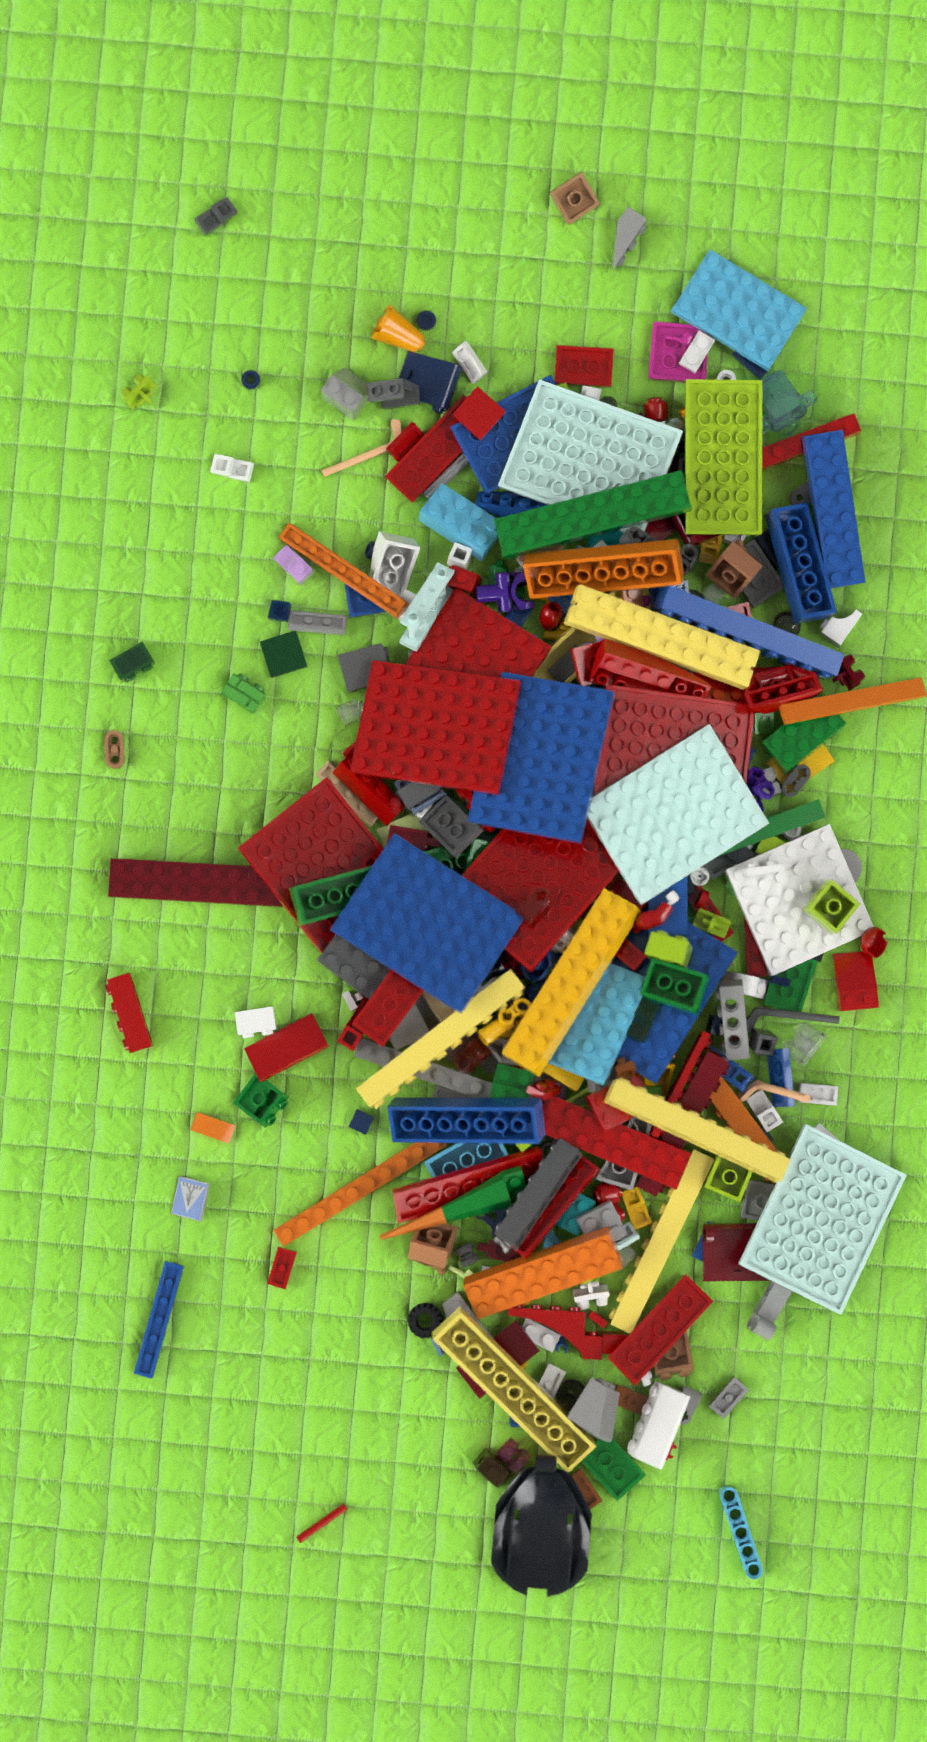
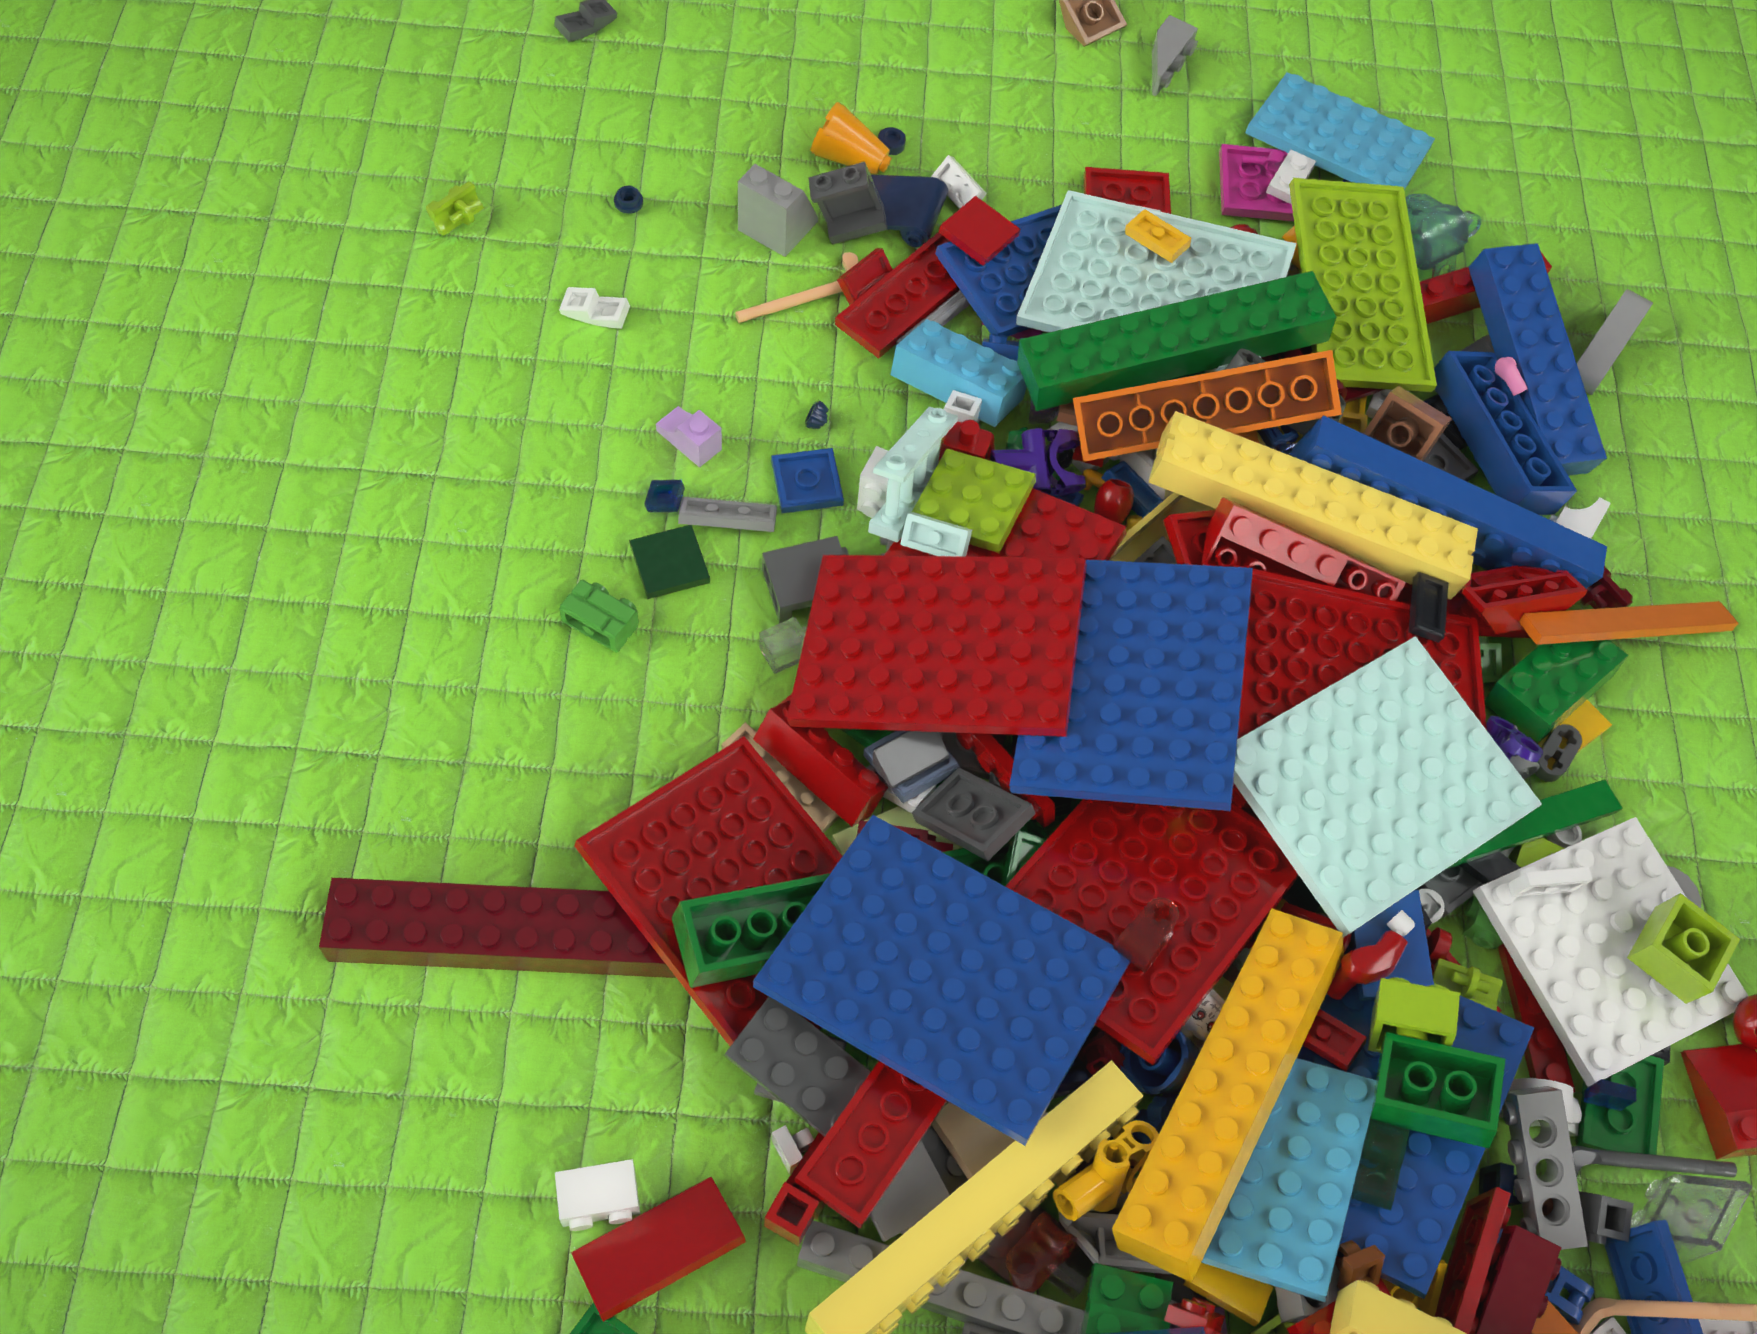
camera: 10 degrees left, 25 degrees down
medium nougat plate [104,730,125,769] -> none
red brick [105,973,153,1053] -> none
clear green brick [109,641,156,683] -> none
orange tile [278,522,409,619] -> none
white slope [369,531,420,597] -> none
none -> light aqua plate [900,512,972,556]
none -> lime plate [912,449,1036,553]
none -> yellow plate [1125,209,1192,263]
none -> black tile [1408,572,1448,643]
none -> bright pink arm [1495,357,1528,396]
none -> light grey beam [1577,289,1653,395]

